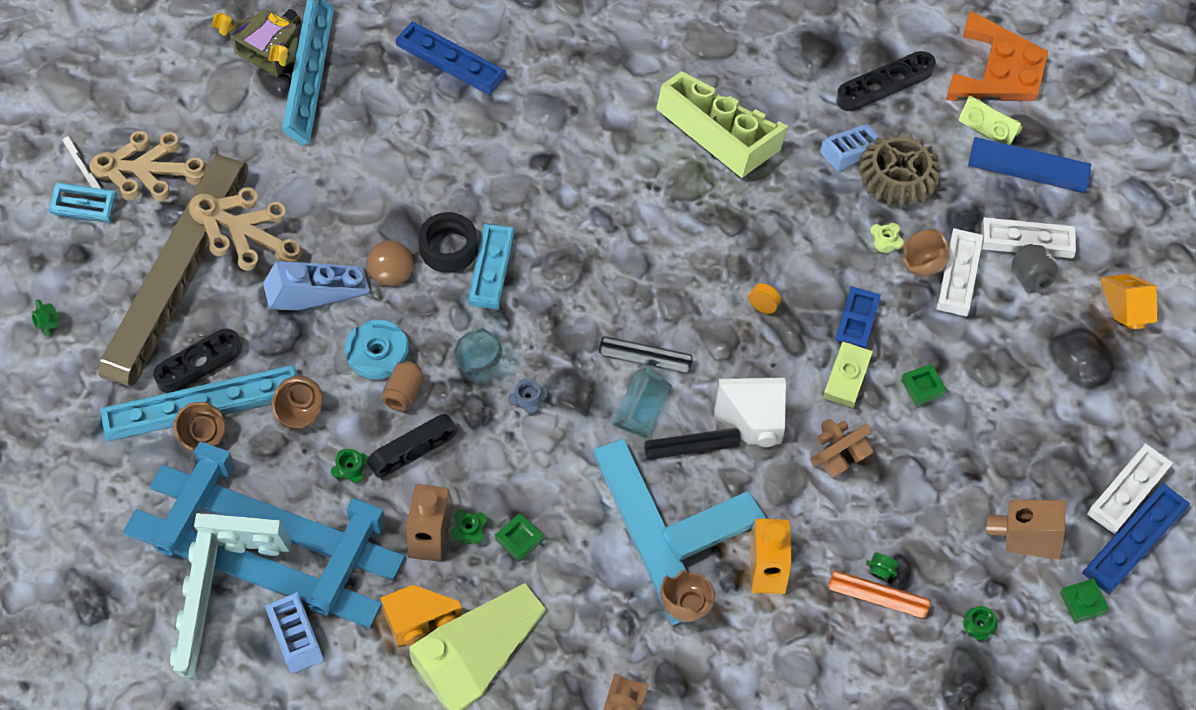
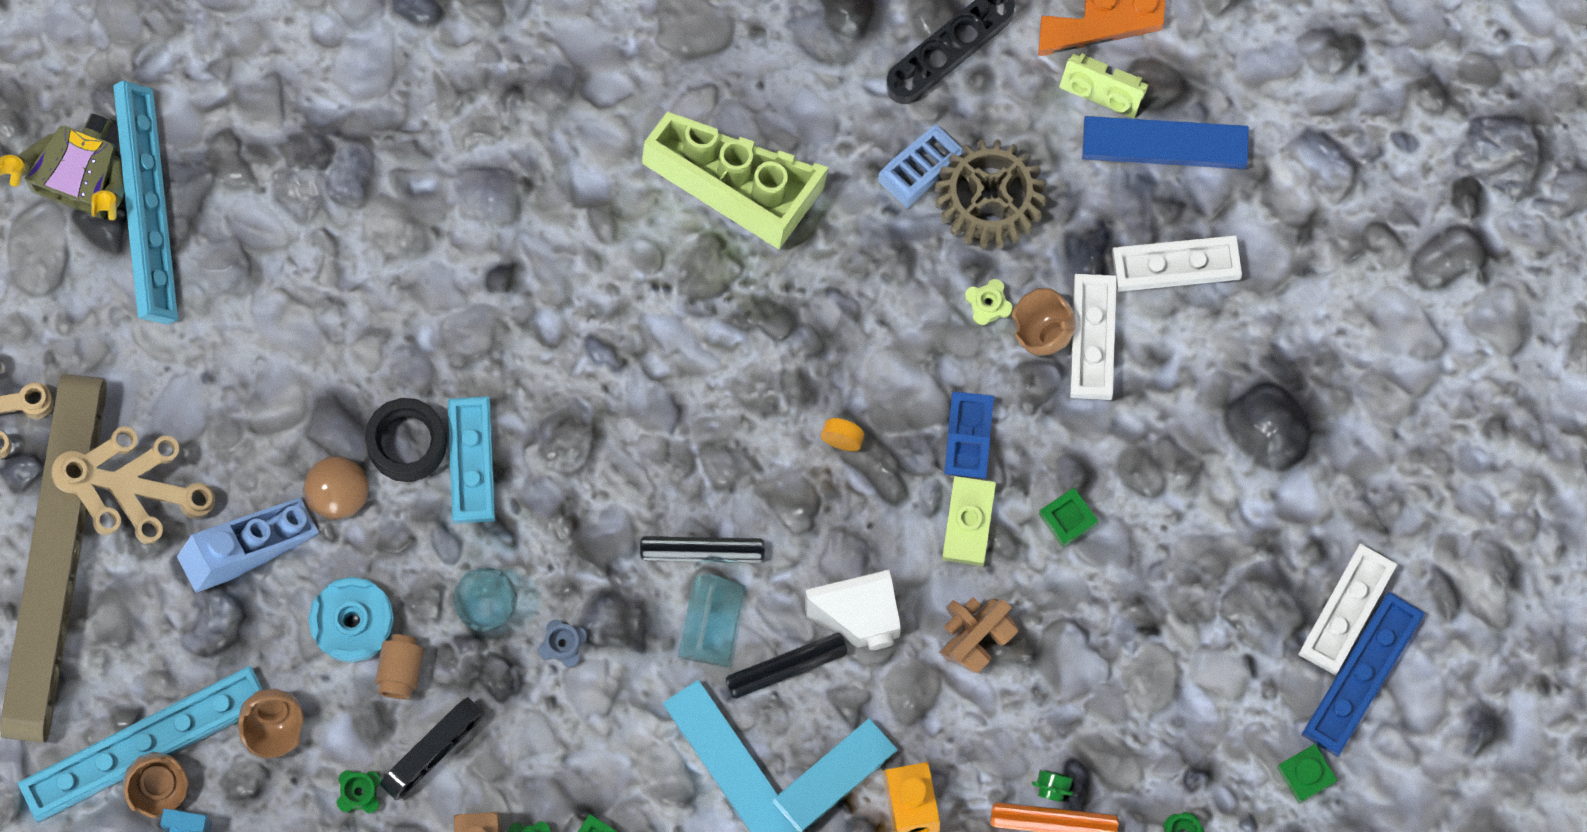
camera: 10 degrees left, 15 degrees up
black beam [153,328,242,393] -> none
blue tile [396,21,506,96] -> none
medium nougat torso [986,500,1066,560] -> none
dark grey head [1011,244,1058,290] -> none
light orange slope [1101,273,1157,329] -> none

